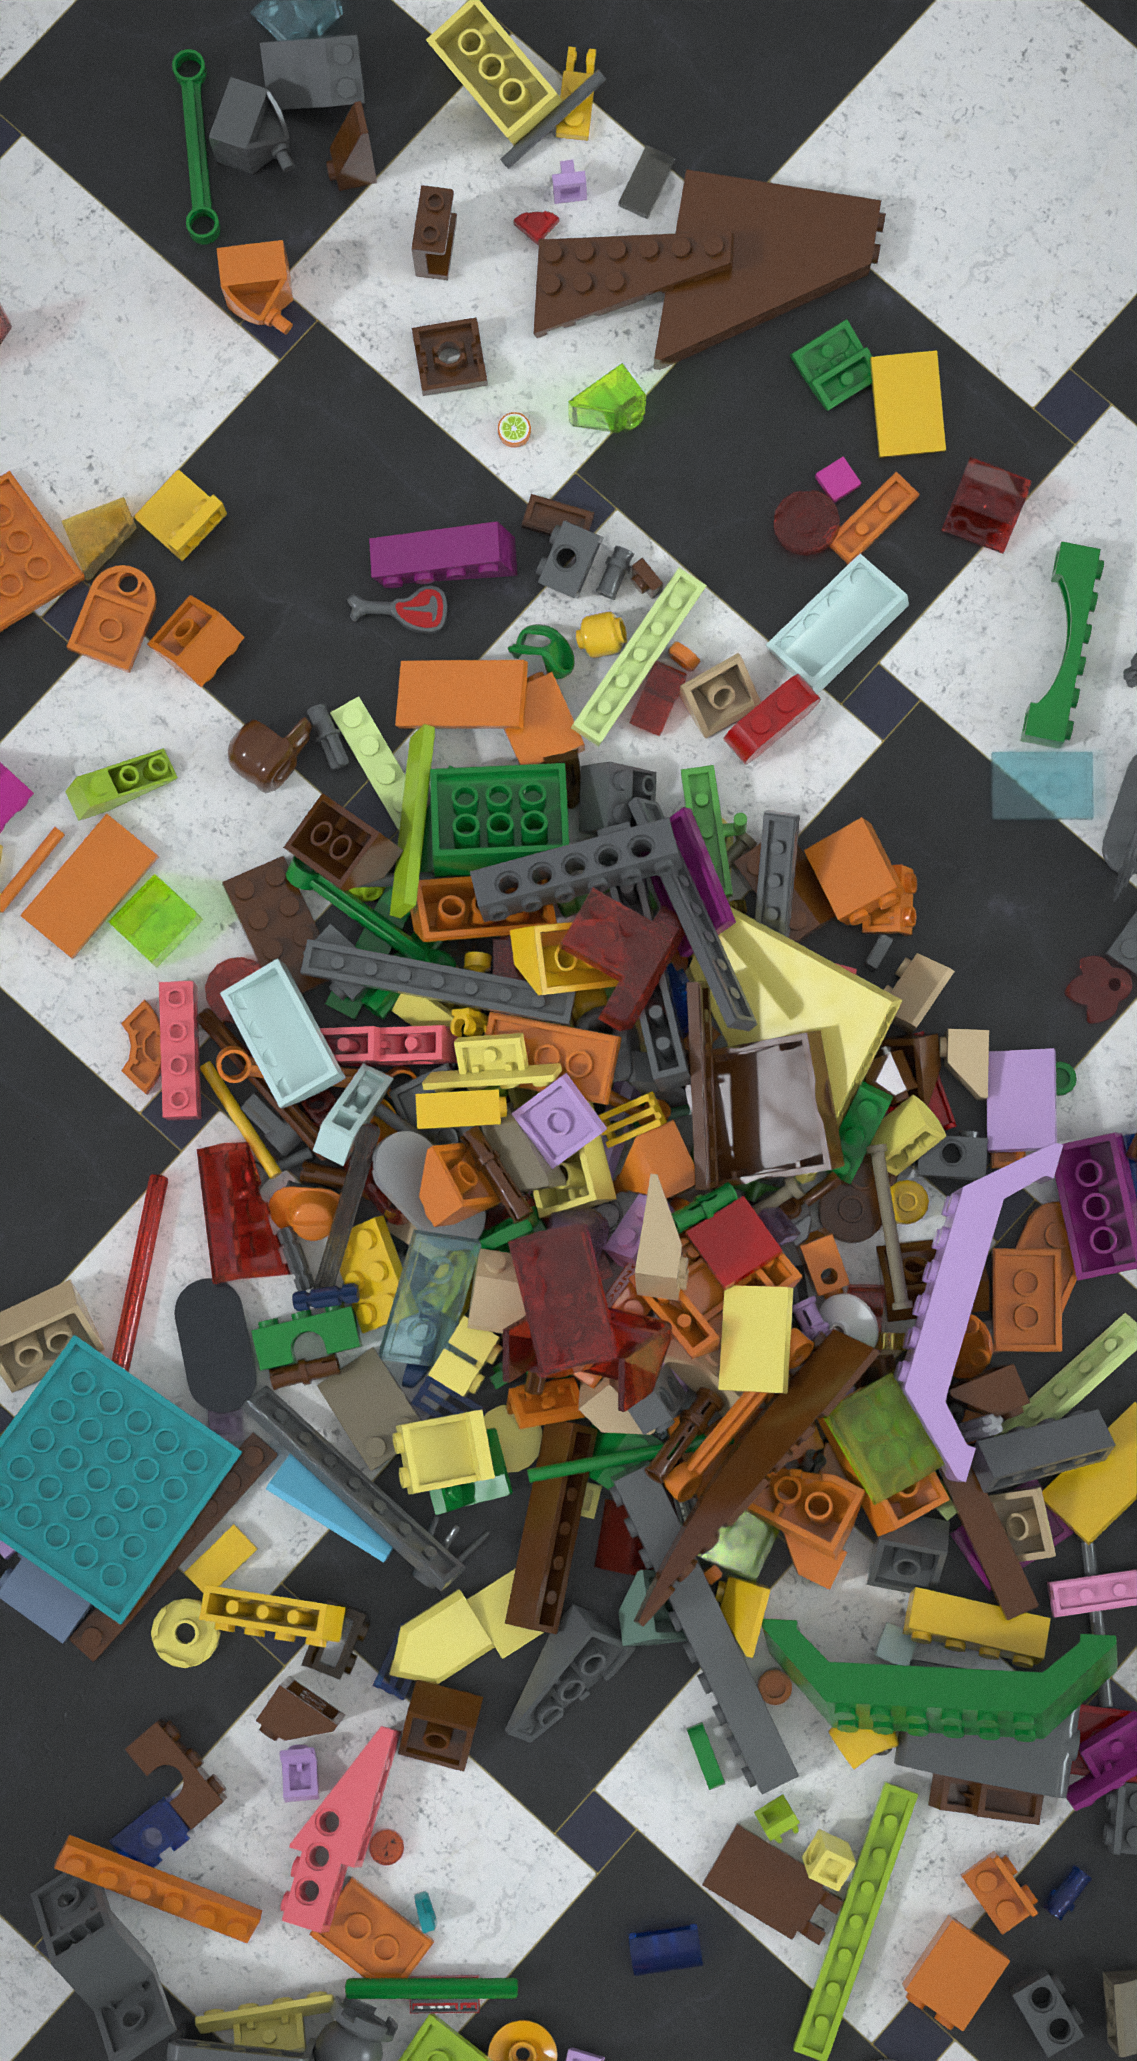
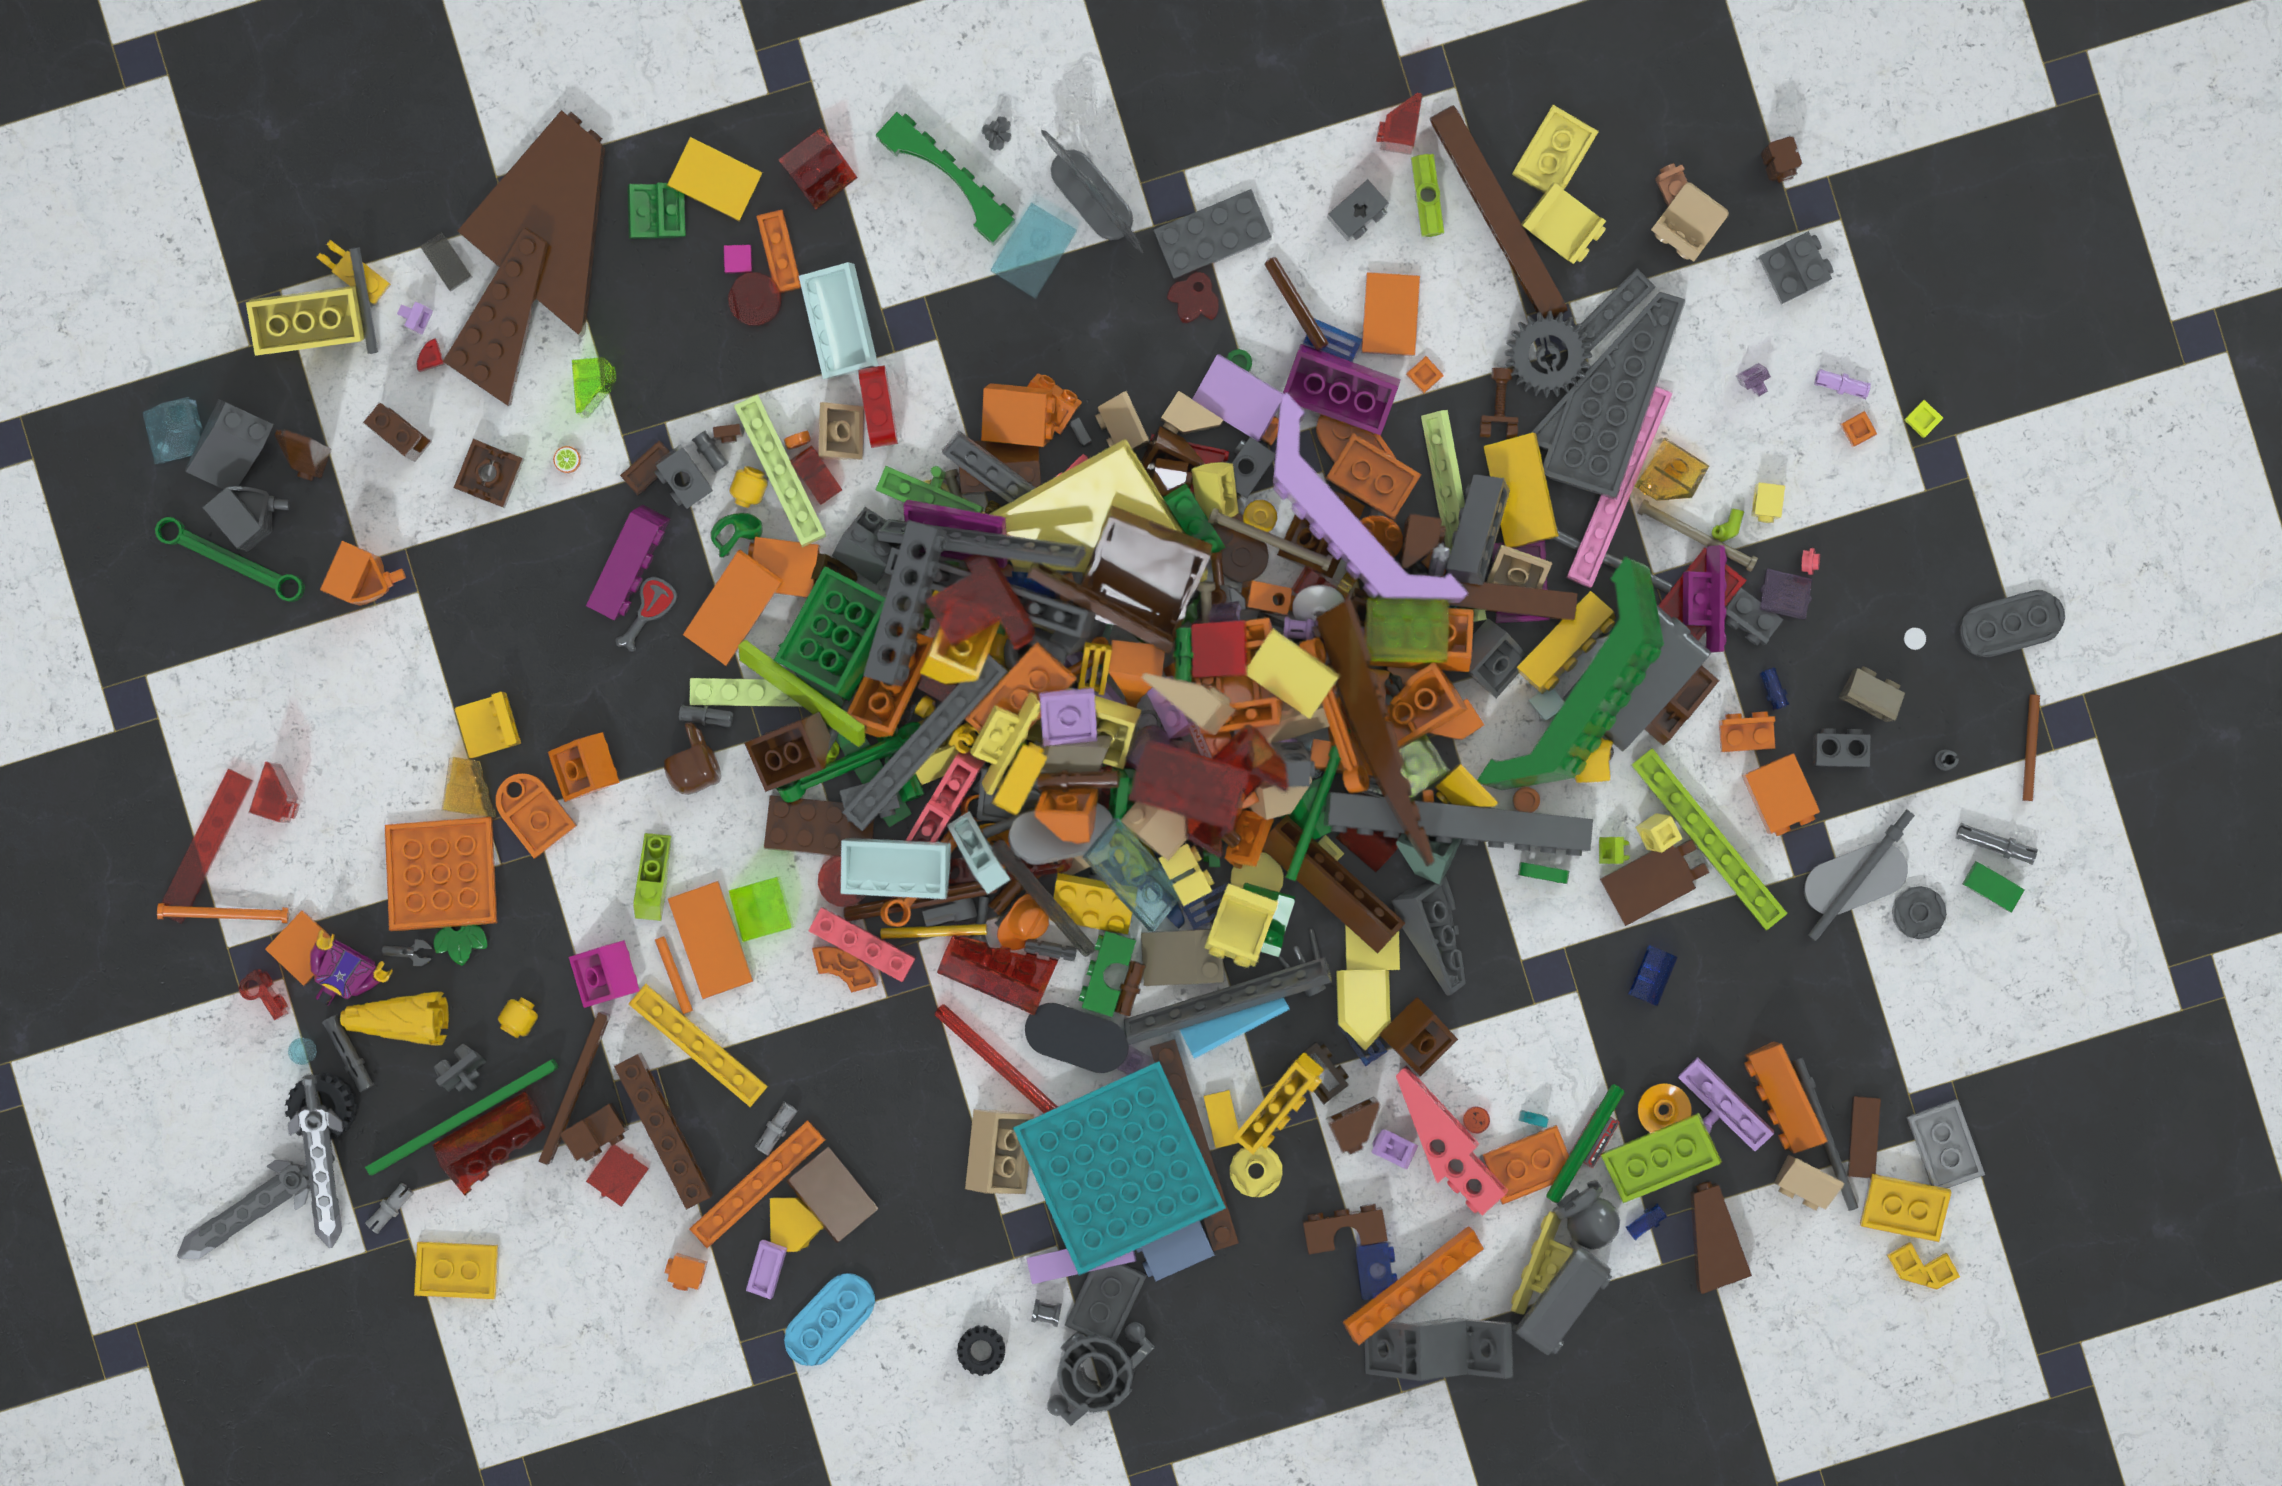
camera: 60 degrees left, 5 degrees up
dark blue axle [292,1283,360,1311] -> none
reddish brown pin [644,1387,725,1484] -> none

